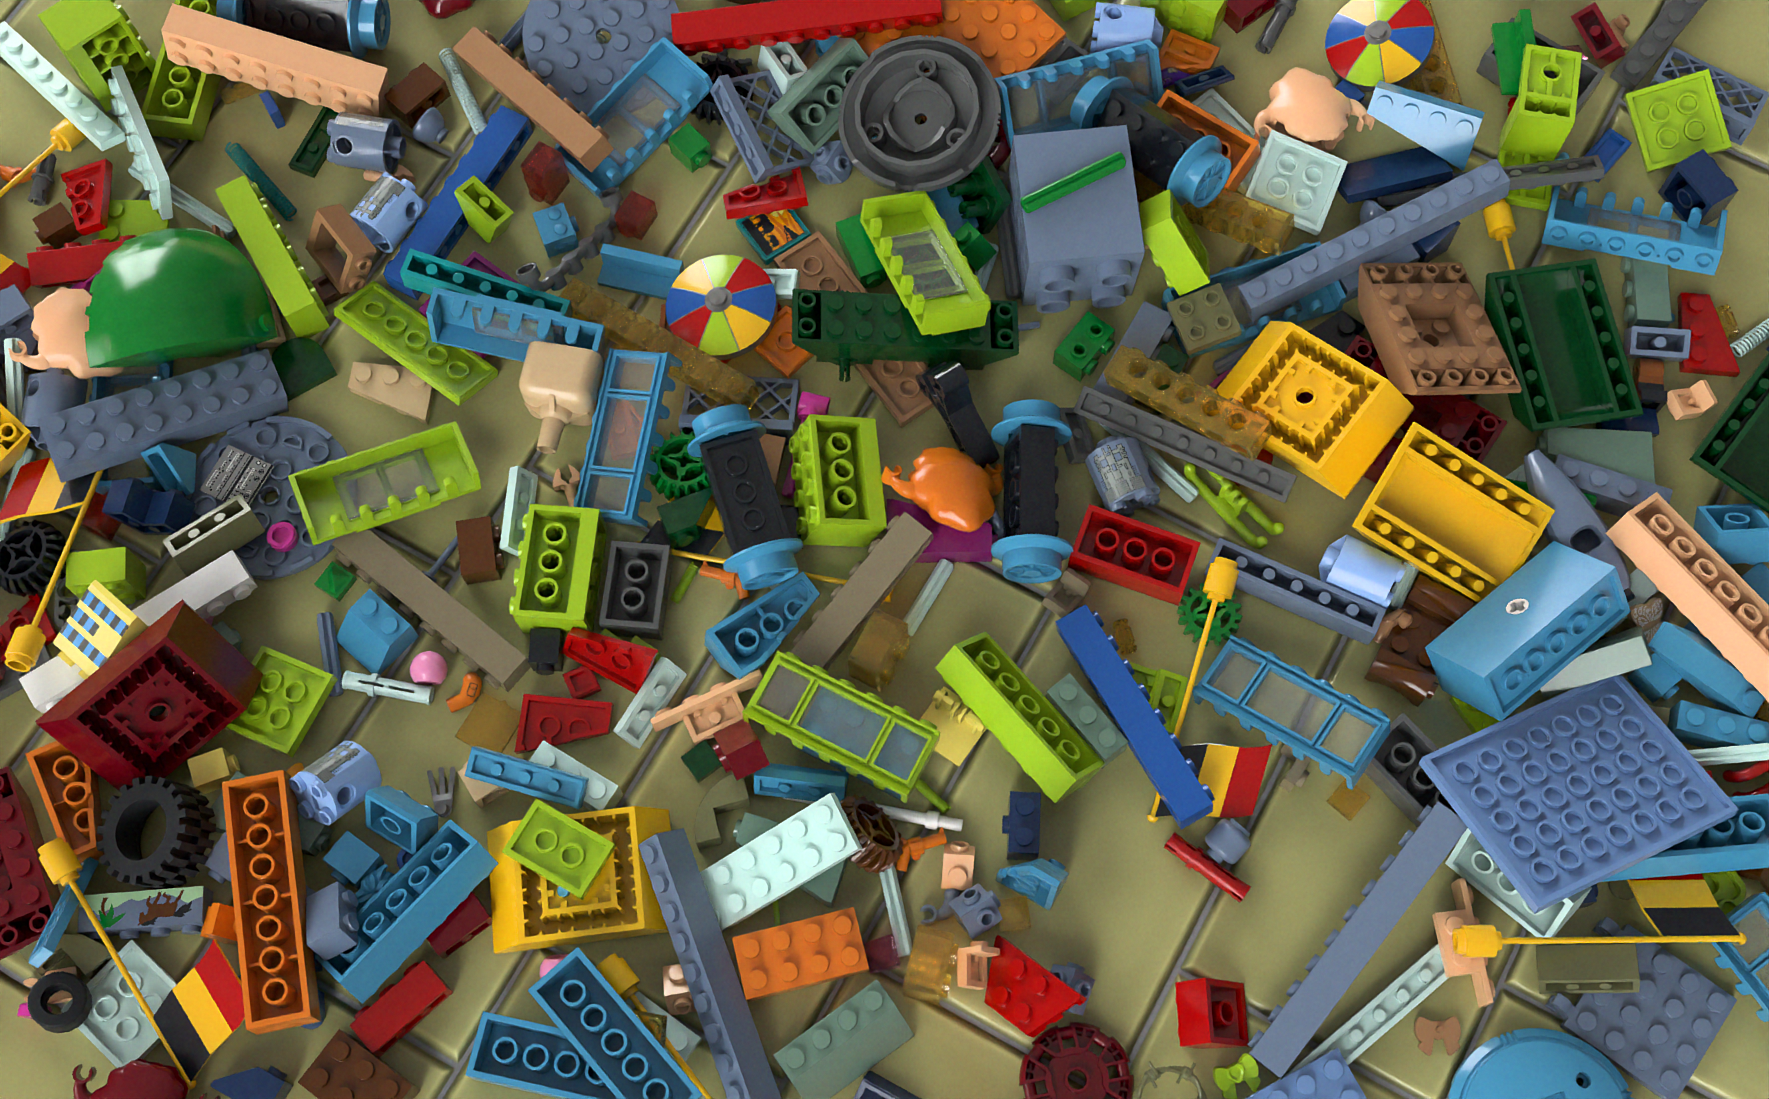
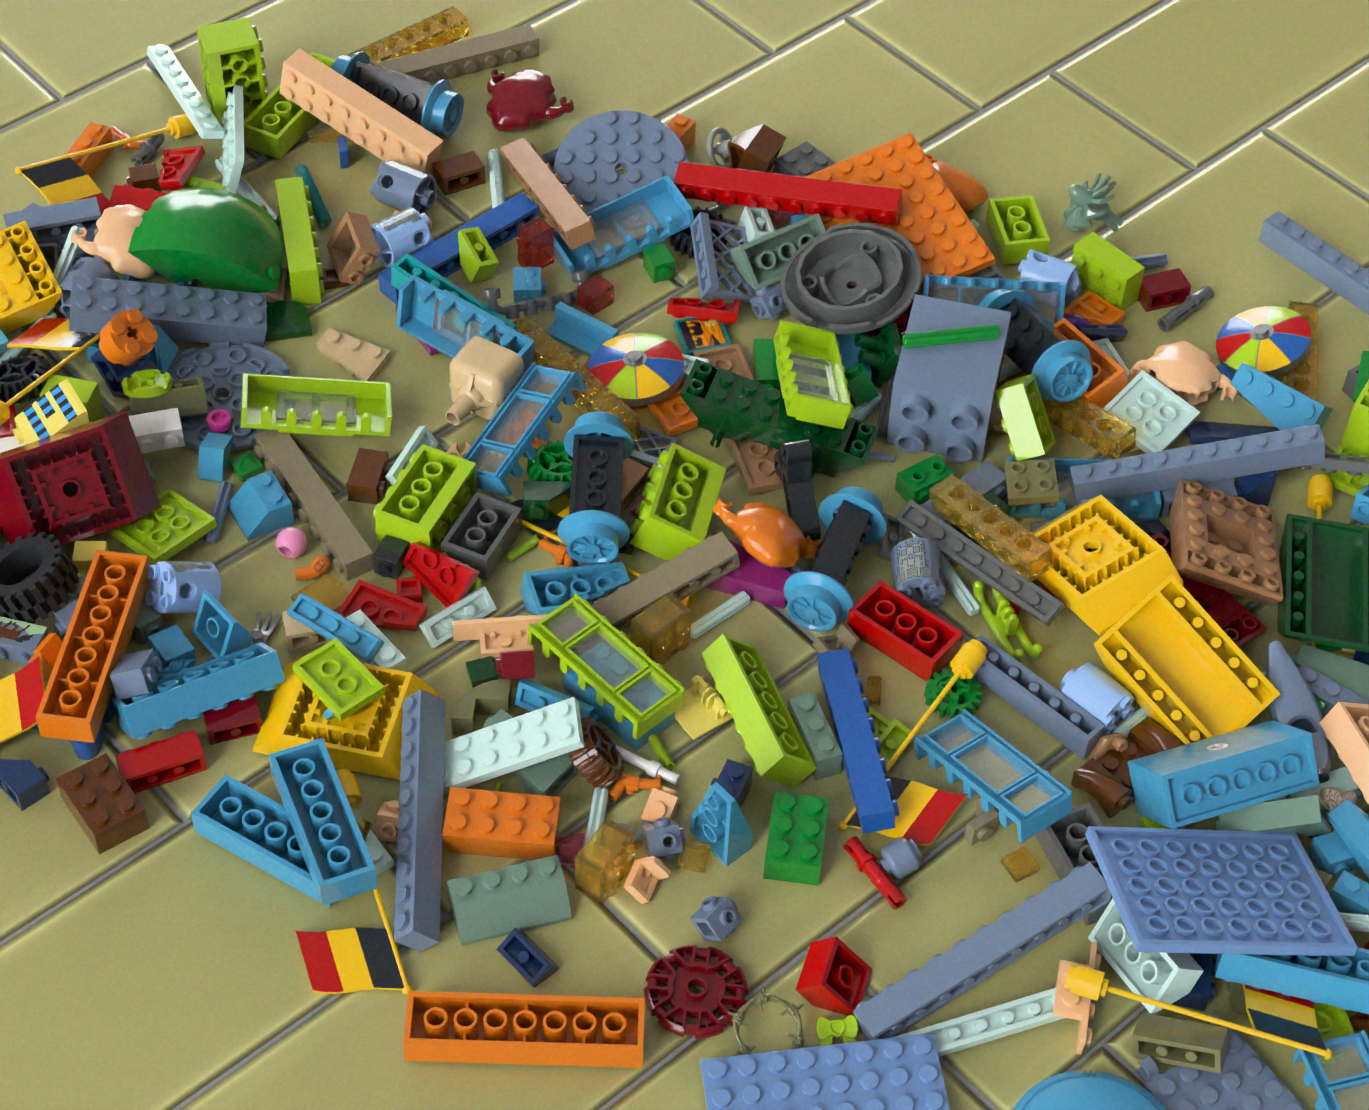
camera: 15 degrees right, 20 degrees down
clear red brick [81,491,122,541] -> none
light grey sticker [199,445,274,506] -> none
dark green tile [288,106,339,178] -> none
lime tile [334,280,498,406] -> none
light aqua pin [342,670,435,705] -> none
sand blue brick [412,107,449,144] -> none
sand blue pin [422,536,458,583] -> none
red wing [984,934,1087,1038] -> none
medium nougat piece [1414,1016,1461,1056] -> none
none -> orange brick [99,309,158,367]
none -> lime tile [122,369,173,398]
none -> dark azure slope [198,432,234,483]
none -> green brick [763,791,829,886]

